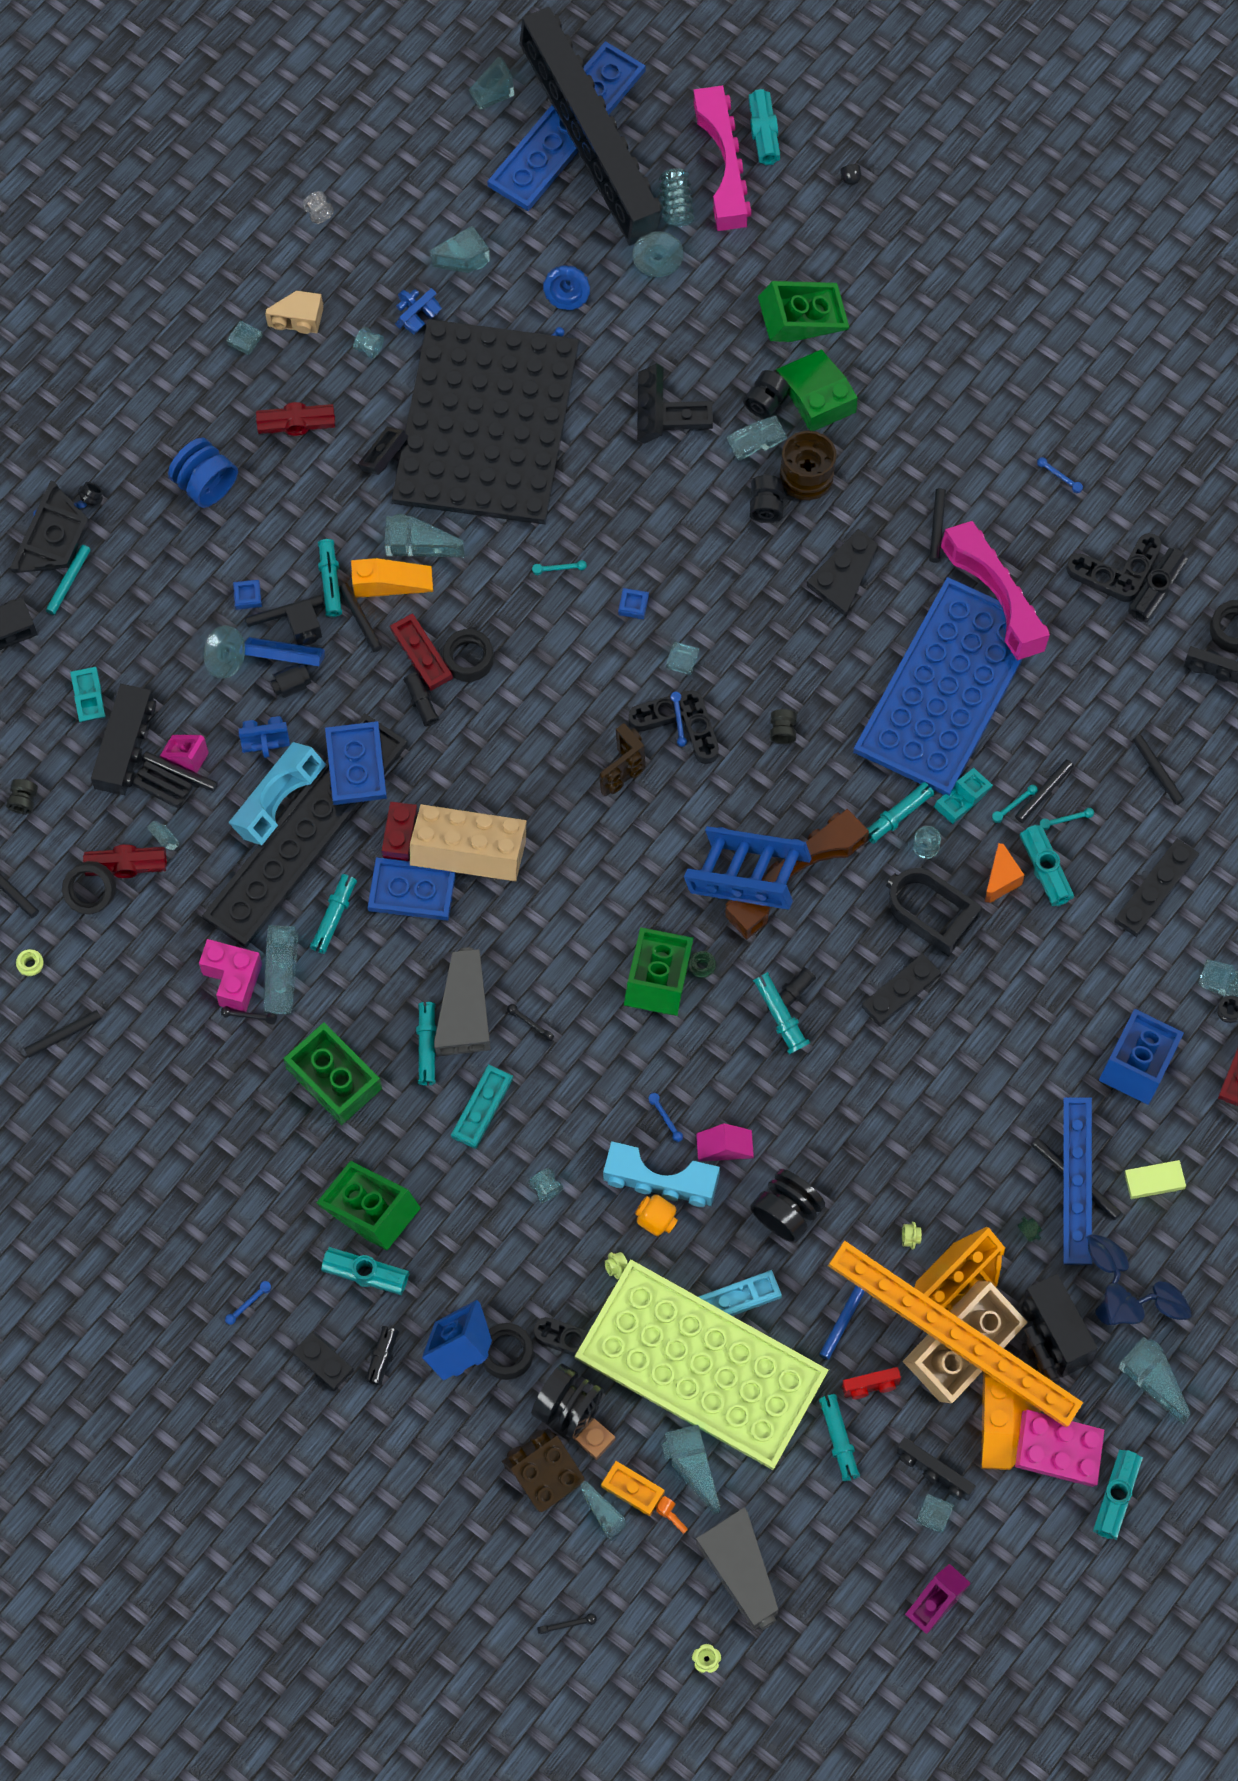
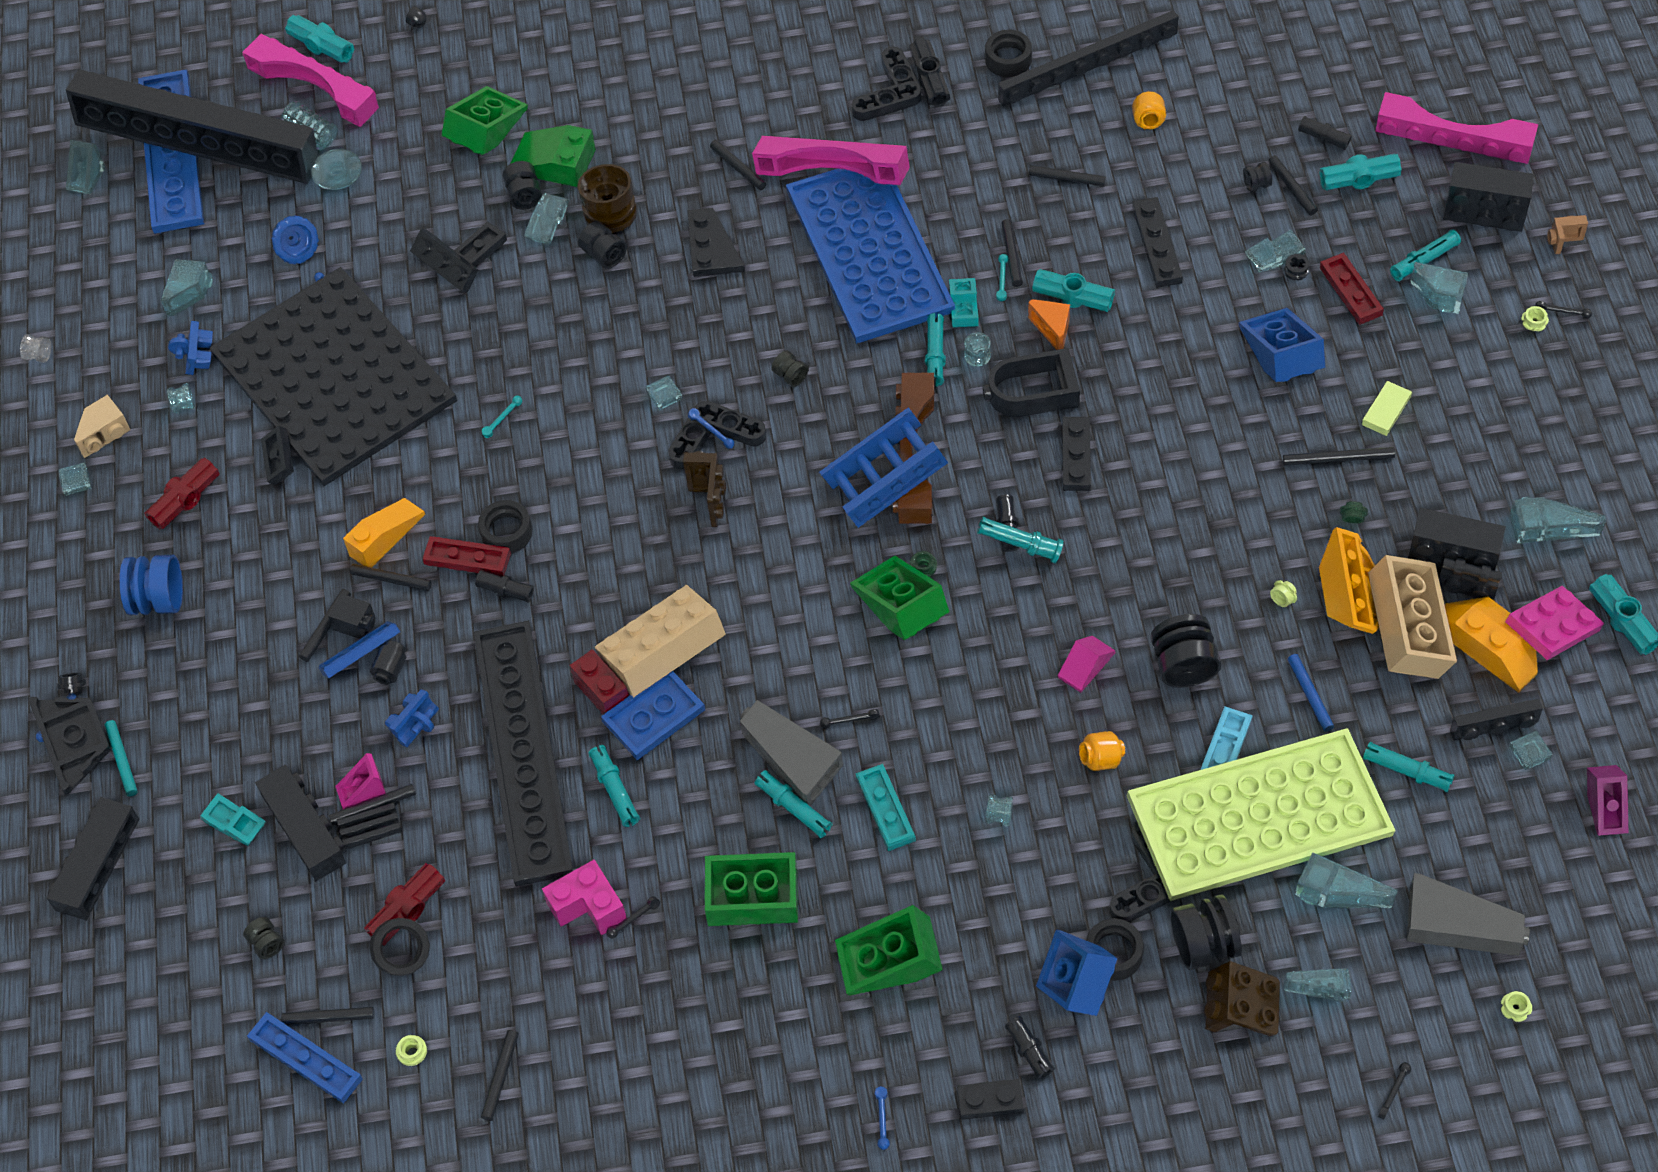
camera: 45 degrees left, 10 degrees down
clear light blue tile [147,821,180,851] -> none
clear light blue dish [204,626,245,678] -> none
medium azure arch [228,742,326,845] -> none
blue tile [233,580,262,610] -> none
clear light blue slope [264,925,298,1014] -> none
teal pin [318,539,342,617] -> none
teal piece [321,1247,409,1296] -> none
blue plate [325,721,387,805] -> none
clear light blue slope [385,514,465,557] -> none
medium nougat plate [575,1418,616,1460] -> none
light orange plate [601,1461,665,1516] -> none
medium azure arch [603,1141,720,1207] -> none
yellowish green plate [605,1252,628,1279] -> none
blue tile [618,588,649,619] -> none
blue hinge [649,1093,683,1142] -> none
orange hand [656,1496,688,1534] -> none
light orange plate [828,1241,1083,1427] -> none
red plate [842,1367,901,1400] -> none
blue hinge [1037,457,1083,493] -> none
teal hinge [1040,808,1094,830] -> none
blue plate [1064,1098,1092,1265] -> none
dark blue plant [1086,1235,1192,1325] -> none

